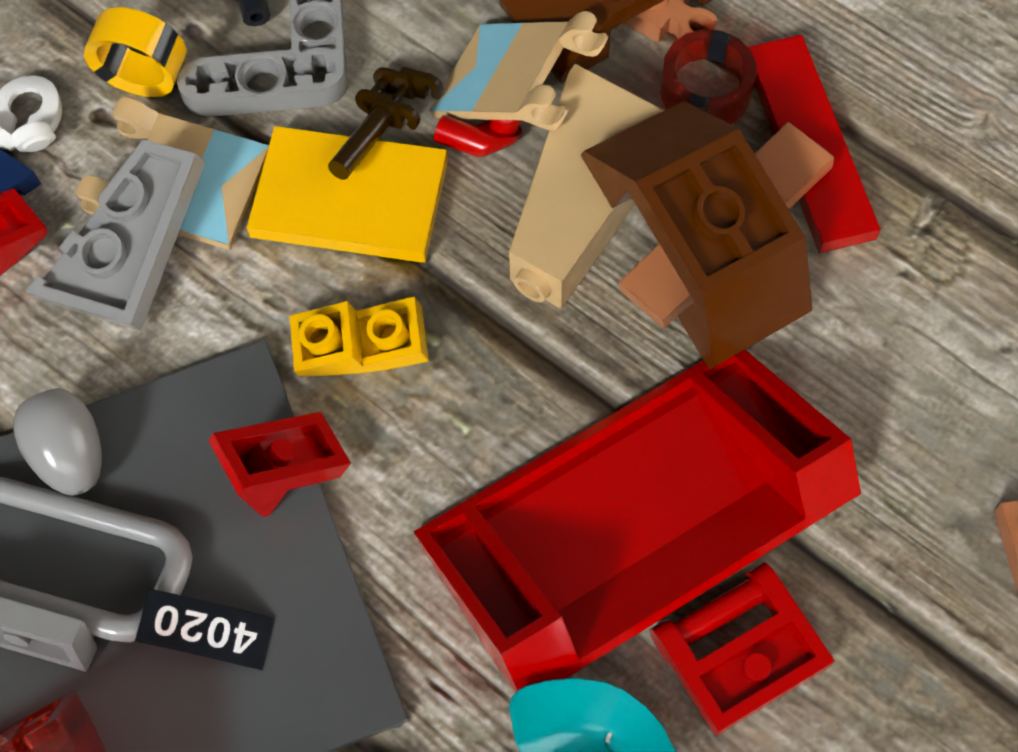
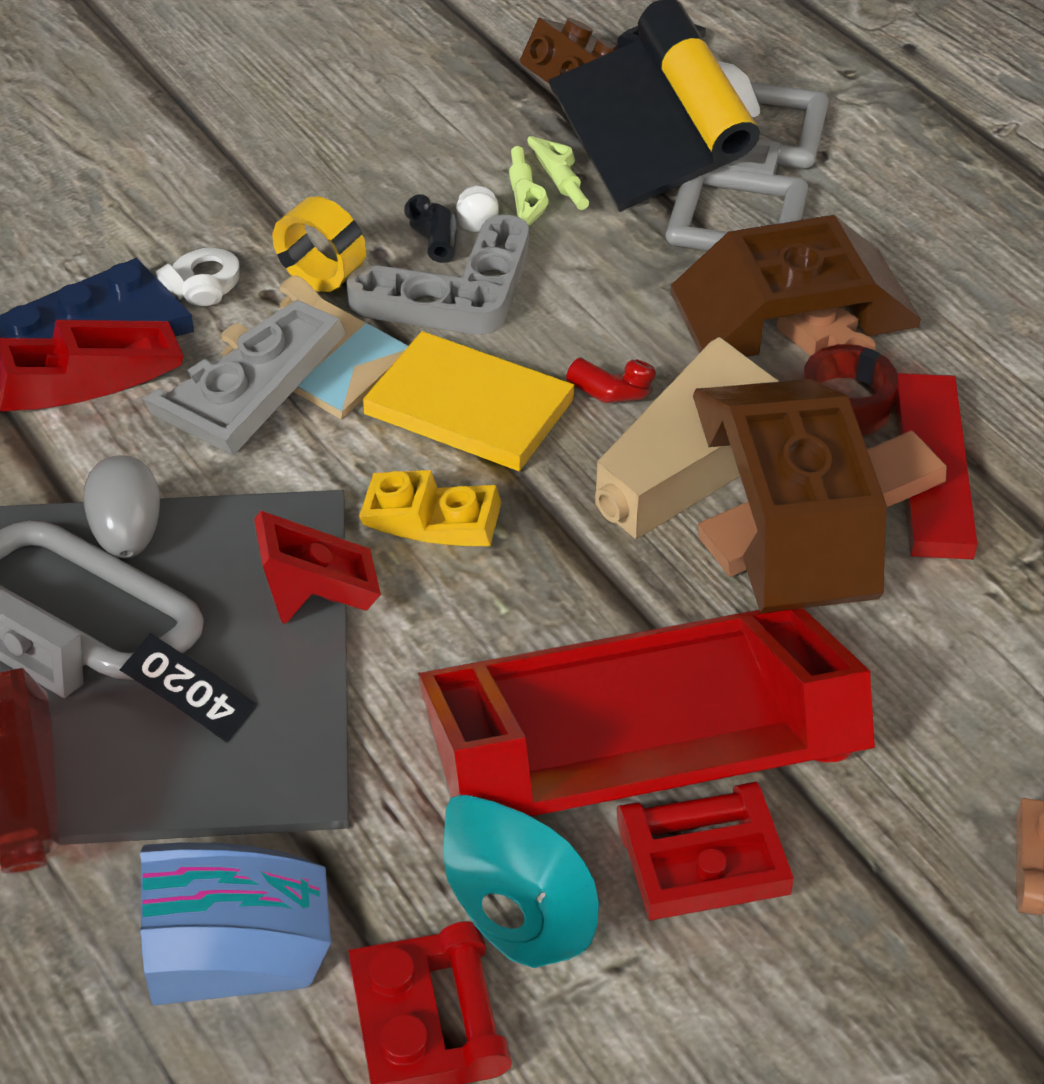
camera: 15 degrees right, 20 degrees down
dark brown piece [328,67,444,180] -> none
tan flag [429,11,609,130] -> none

